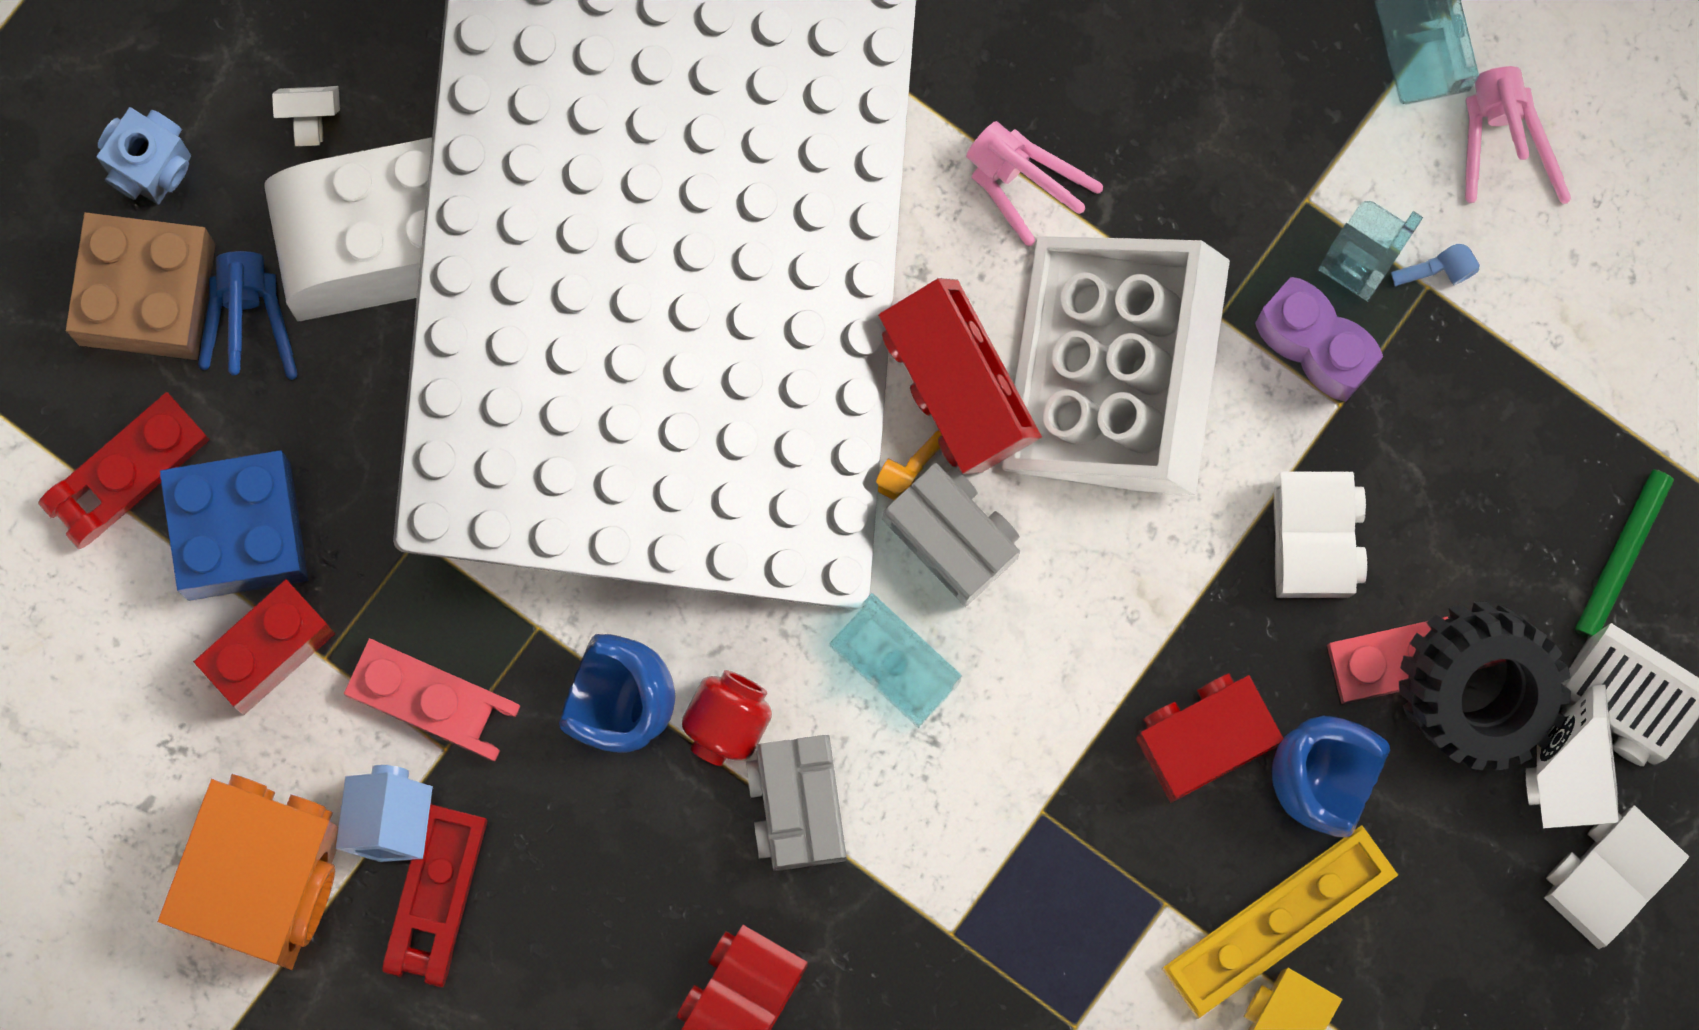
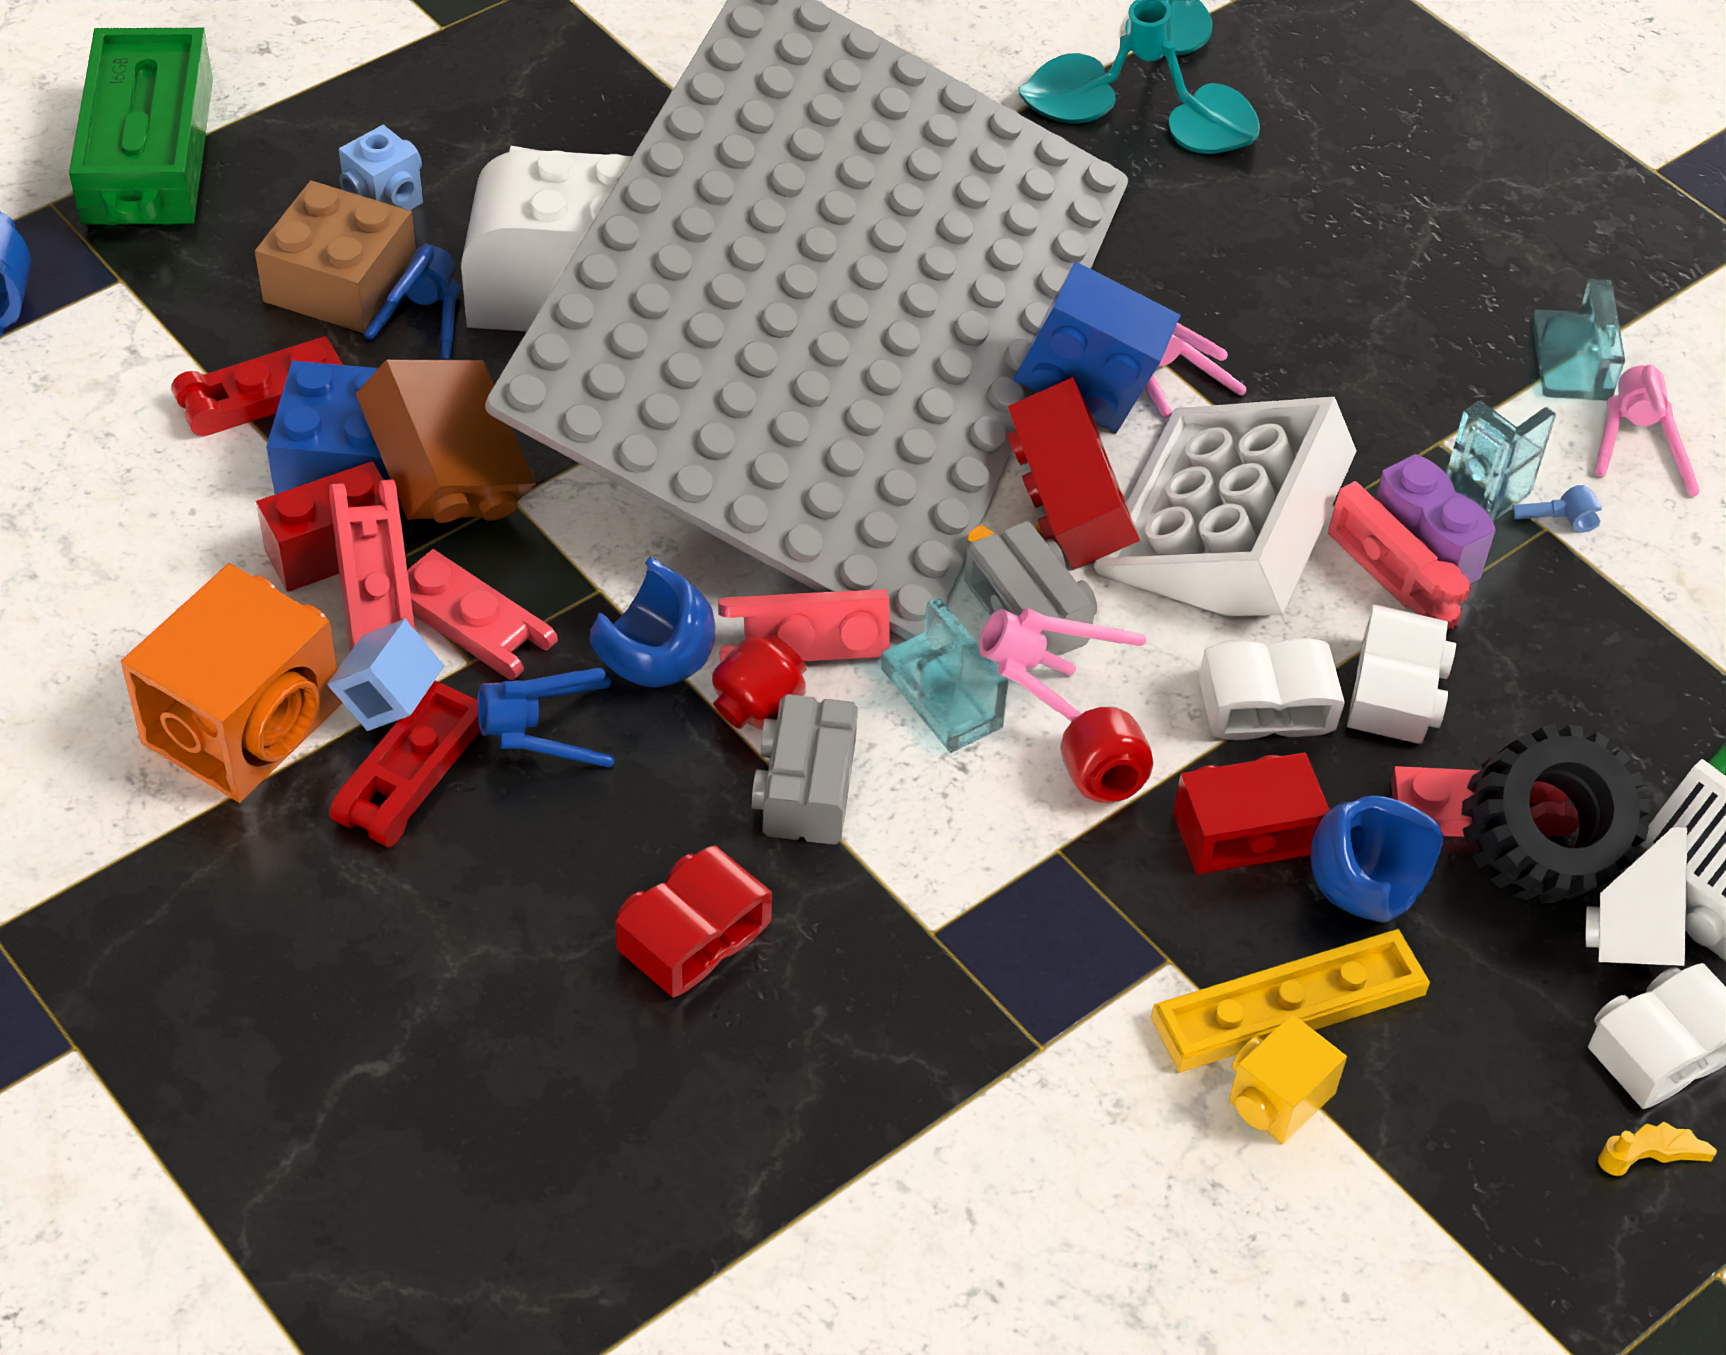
camera: 15 degrees right, 30 degrees down
none -> coral hinge [329,479,415,651]
none -> dark orange brick [355,360,536,523]
none -> blue plant [477,668,615,767]
none -> coral hinge [718,589,890,662]
none -> bright pink plant [979,608,1146,722]
none -> blue brick [1013,261,1181,433]
none -> red head [1060,707,1154,803]
none -> white brick [1198,637,1345,740]
none -> coral hinge [1328,481,1472,631]
none -> yellow piece [1598,1122,1717,1176]

